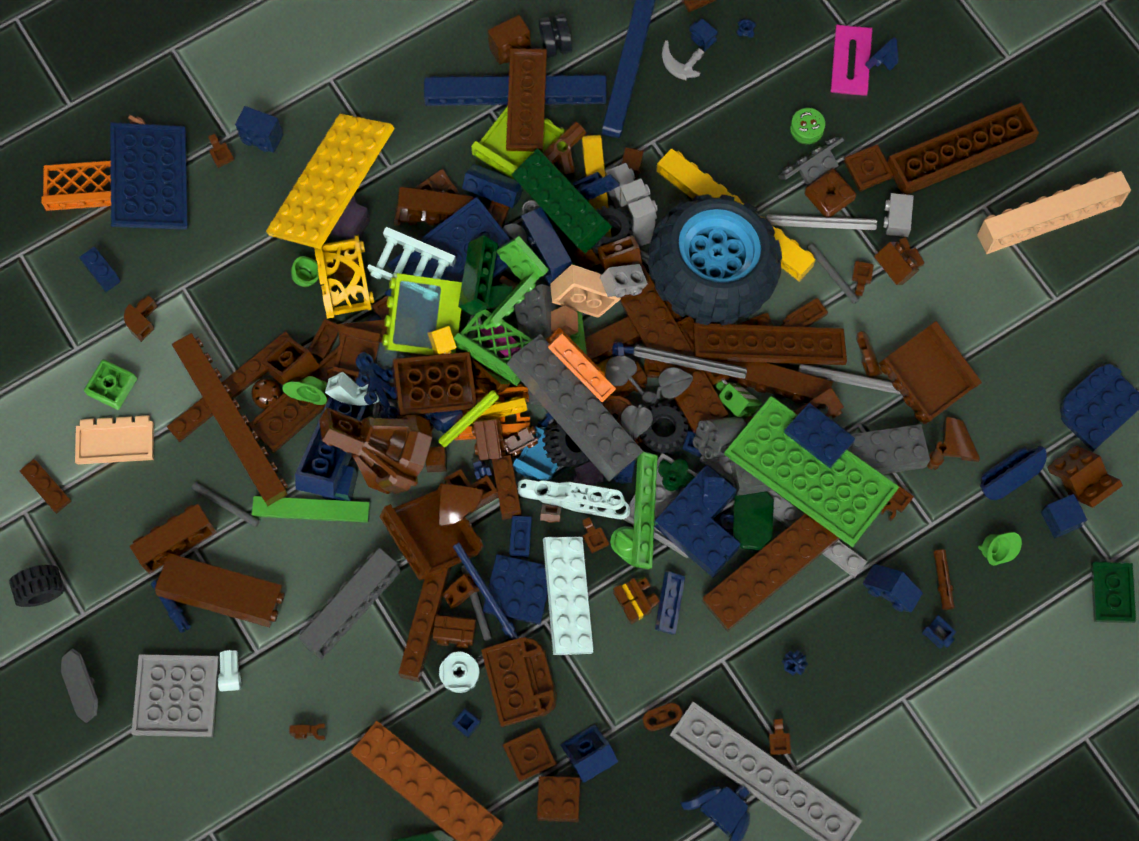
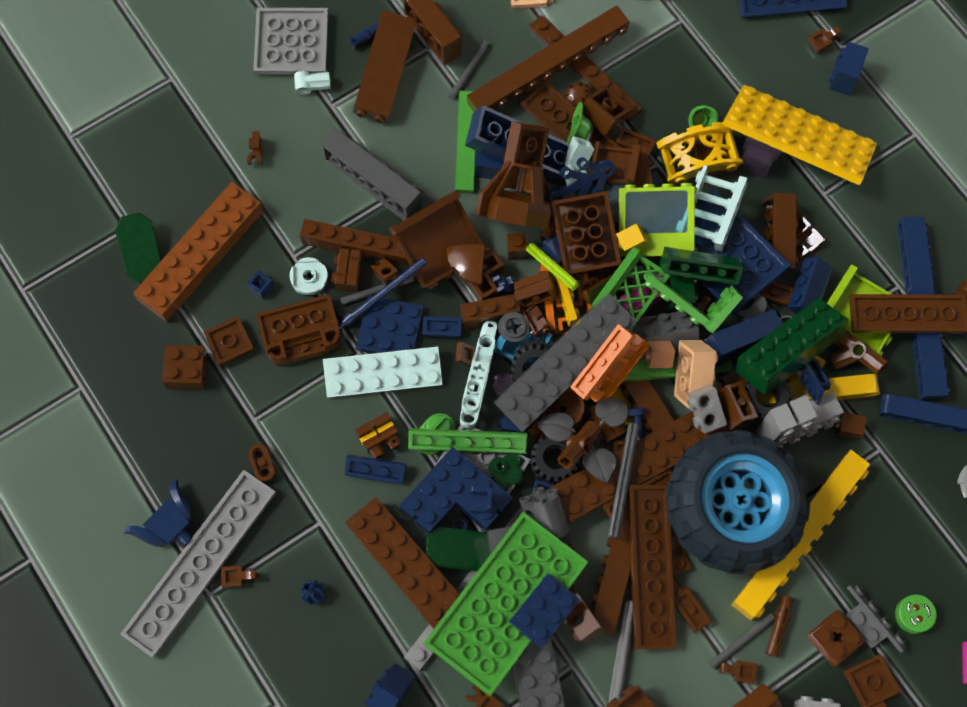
camera: 85 degrees right, 0 degrees up
dark blue slope [560,724,618,783] -> none
reddish brown plate [582,517,609,554] -> none
bright green torso [716,380,762,418] -> none
light grey axle [766,214,877,230] -> none
reddish brown slope [856,331,882,377] -> none
none -> dark grey gear [498,312,529,343]
none -> reddish brown piece [557,421,601,469]
none -> reddish brown pin [765,595,794,658]

